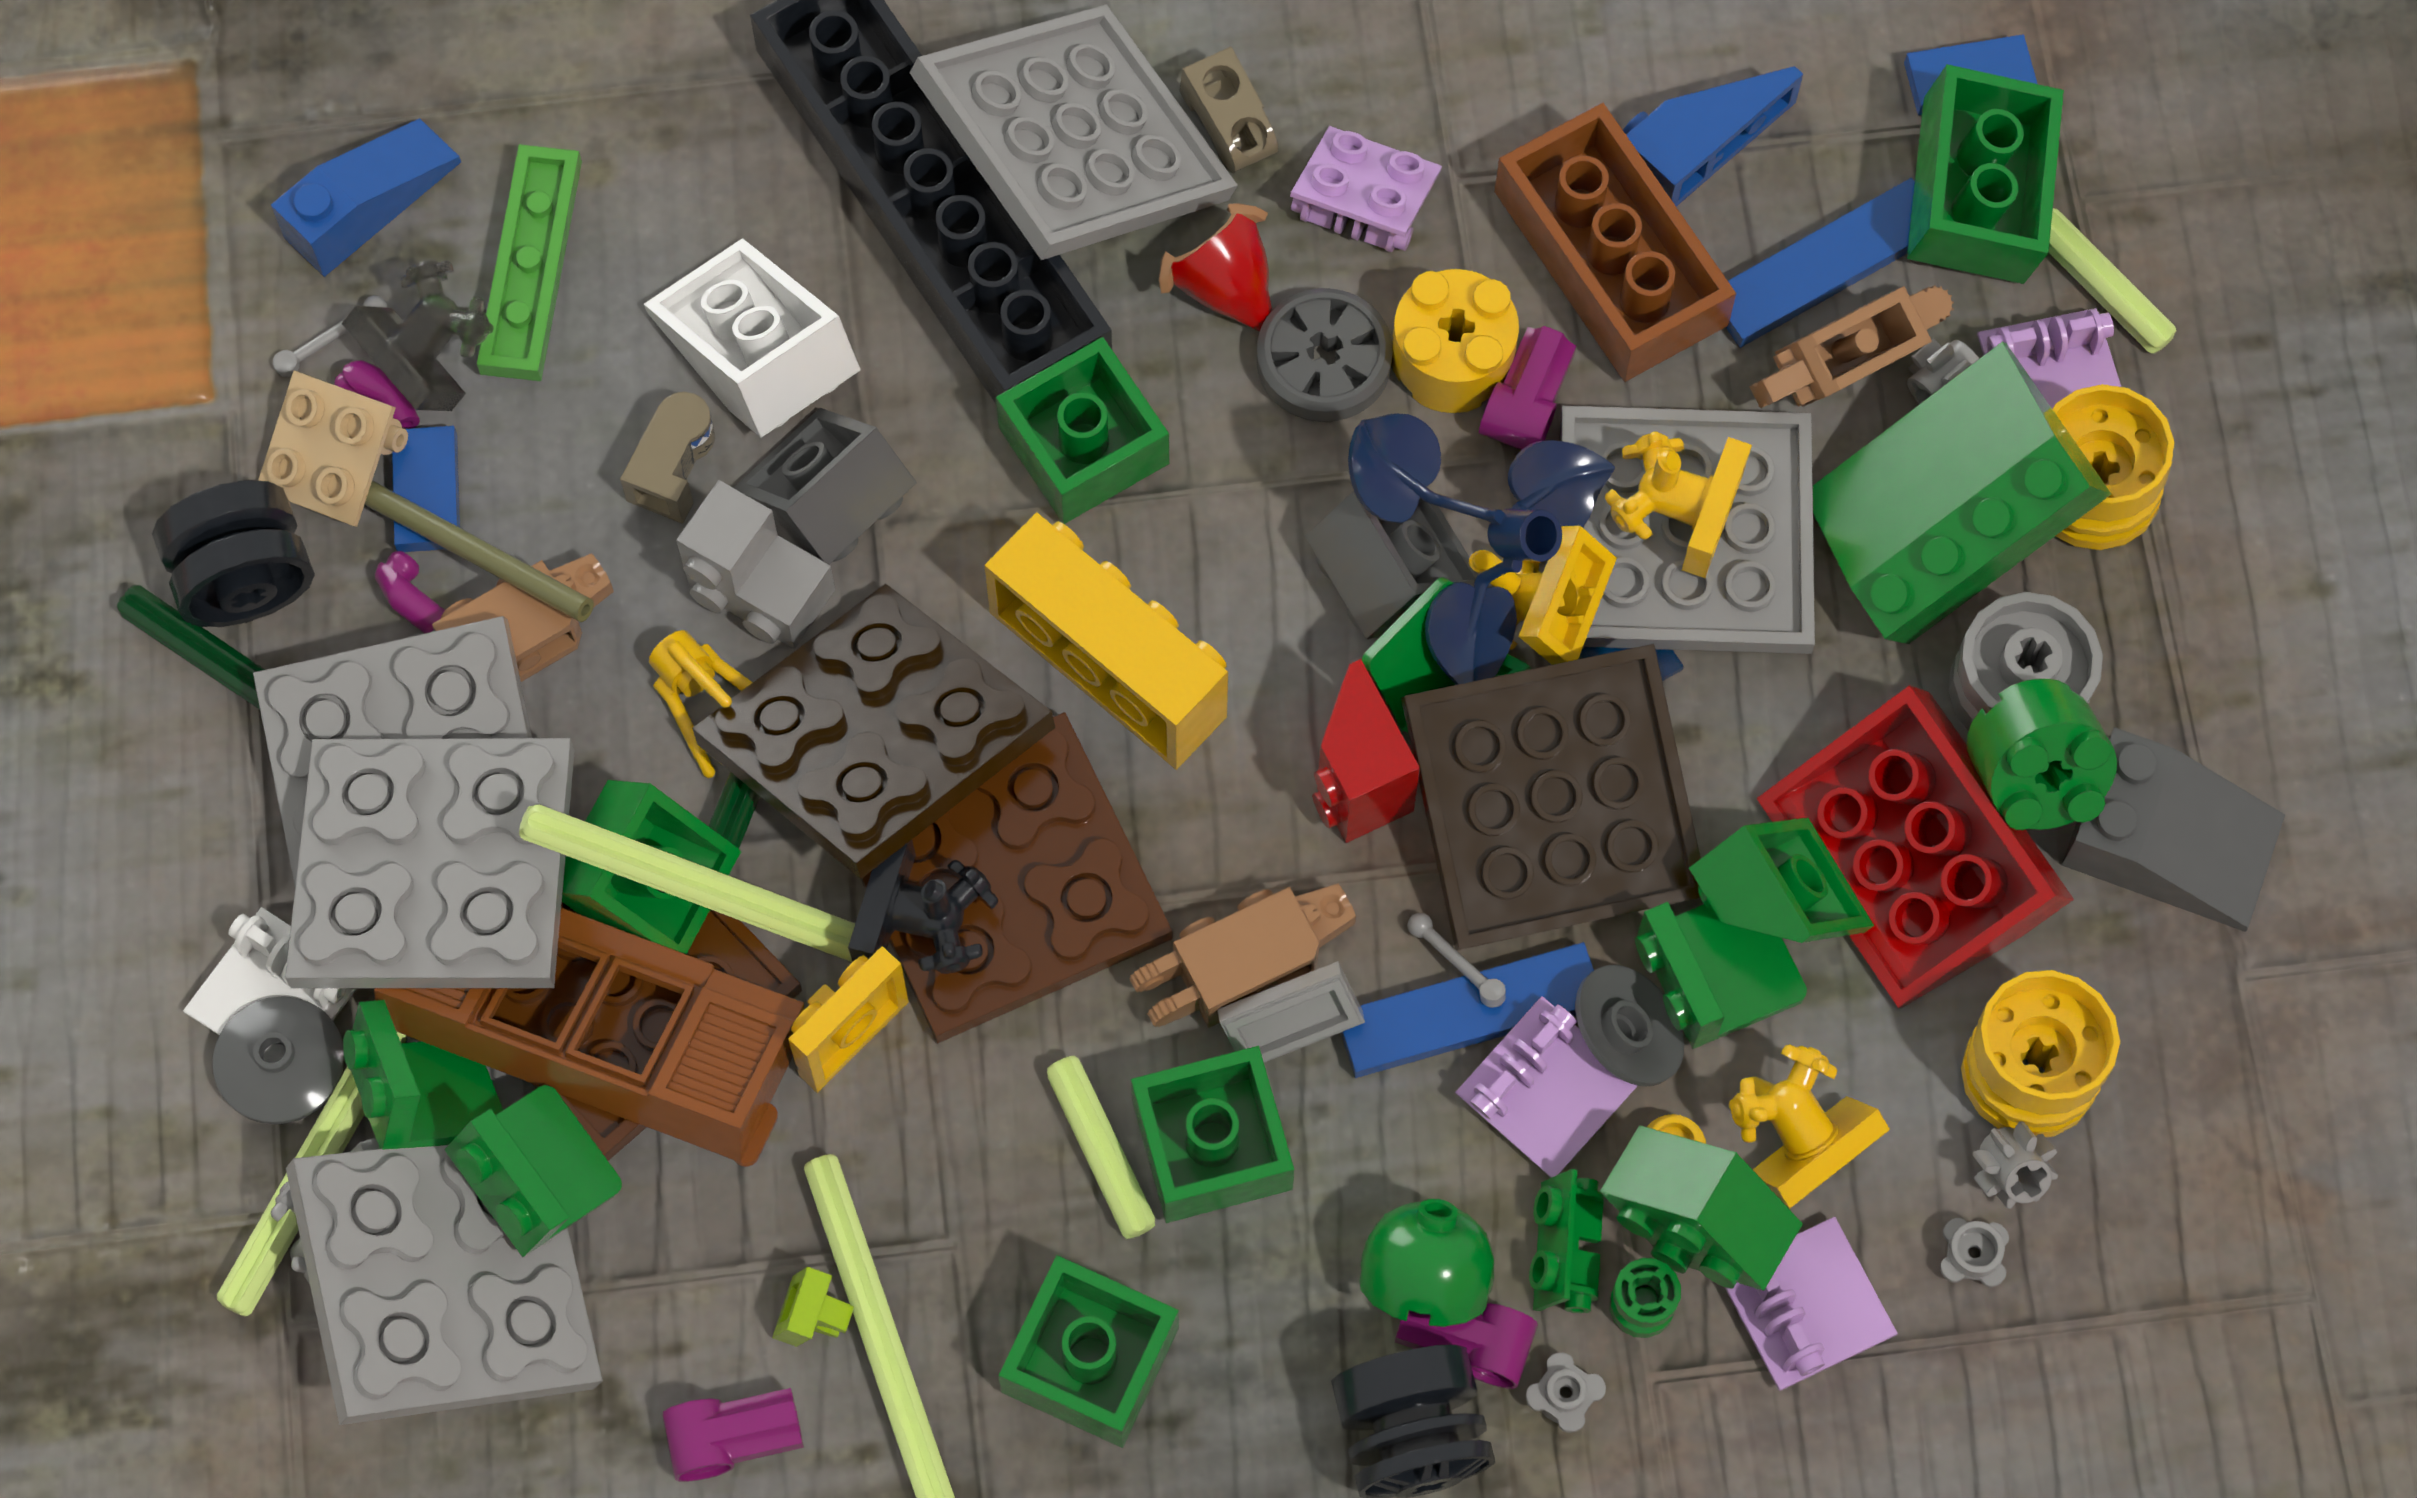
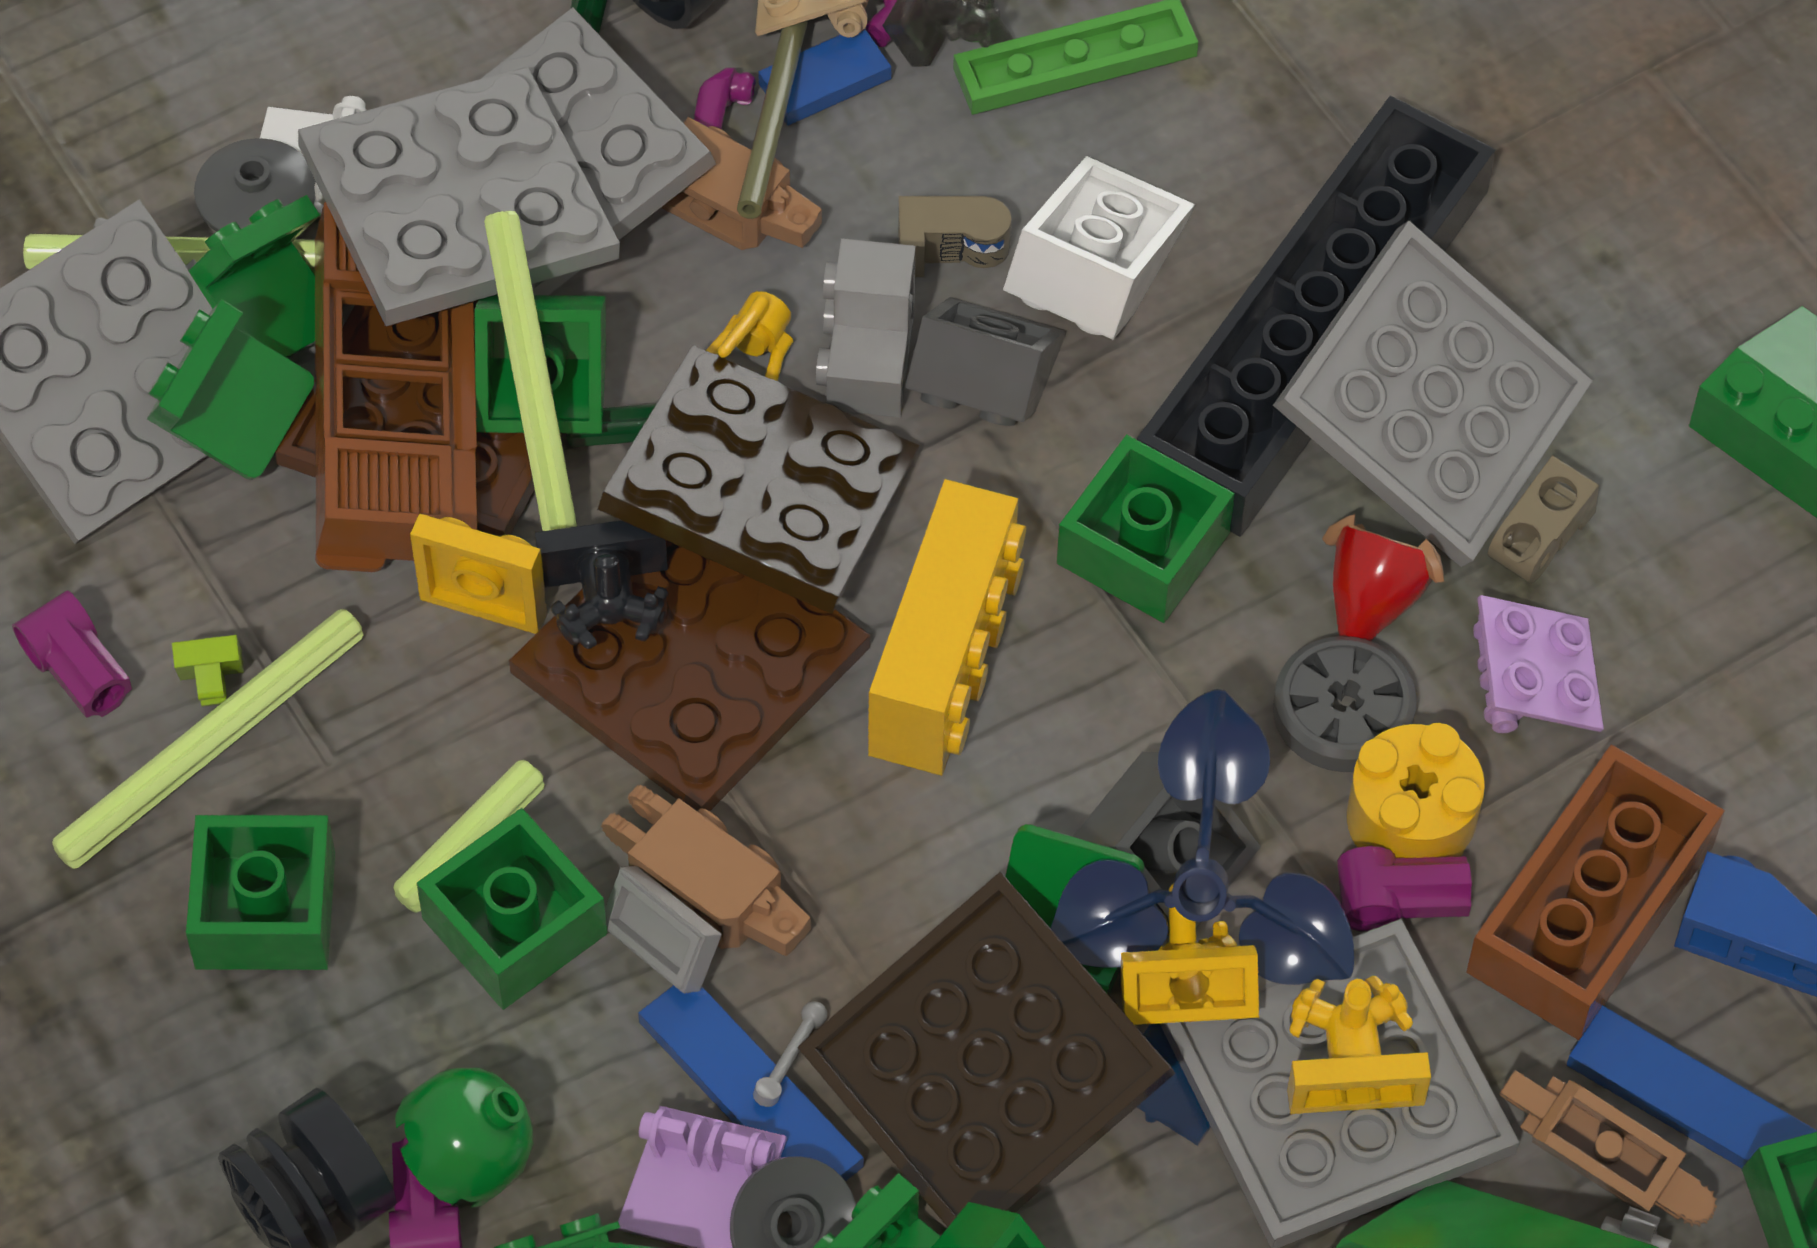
camera: 65 degrees right, 10 degrees down
red slope [1312,659,1420,843] -> none

